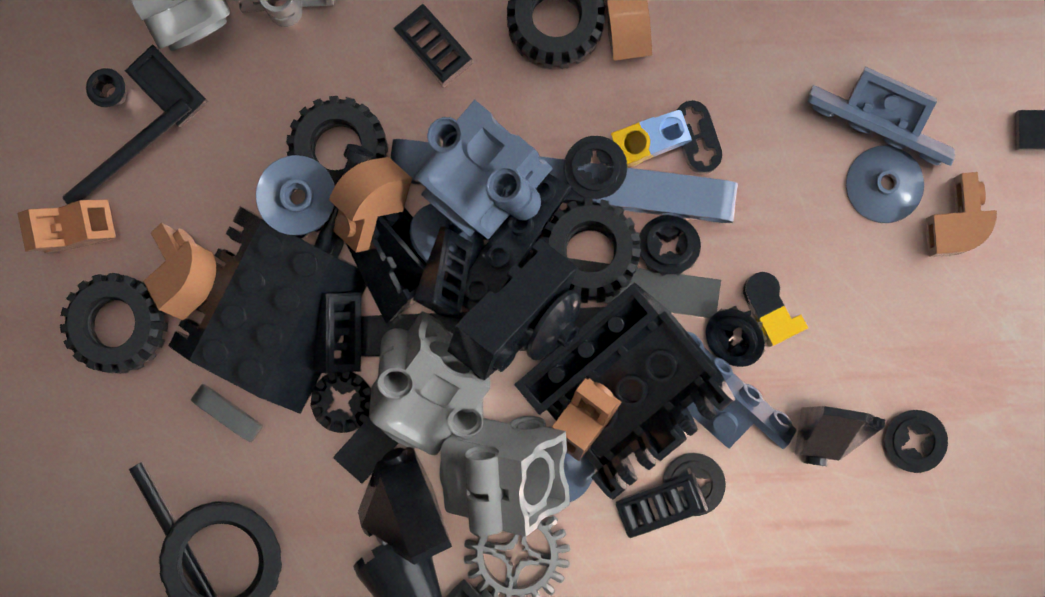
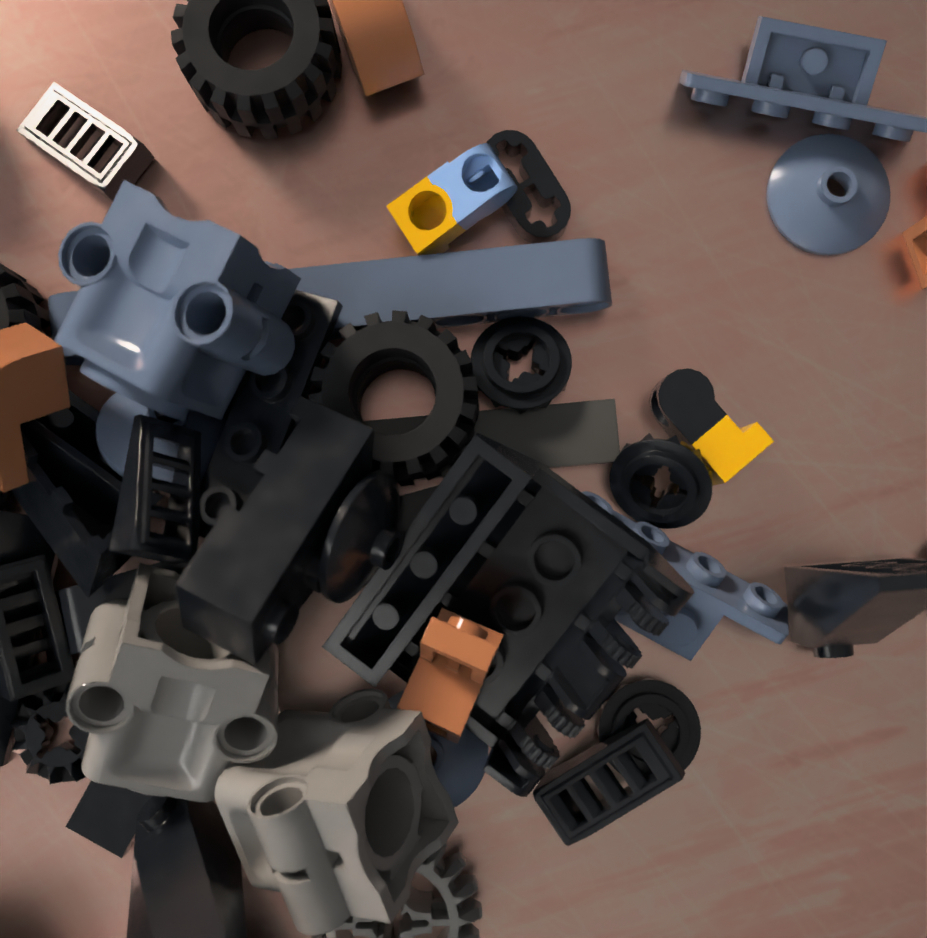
camera: 15 degrees left, 0 degrees up
black gear [564,136,627,200] -> none

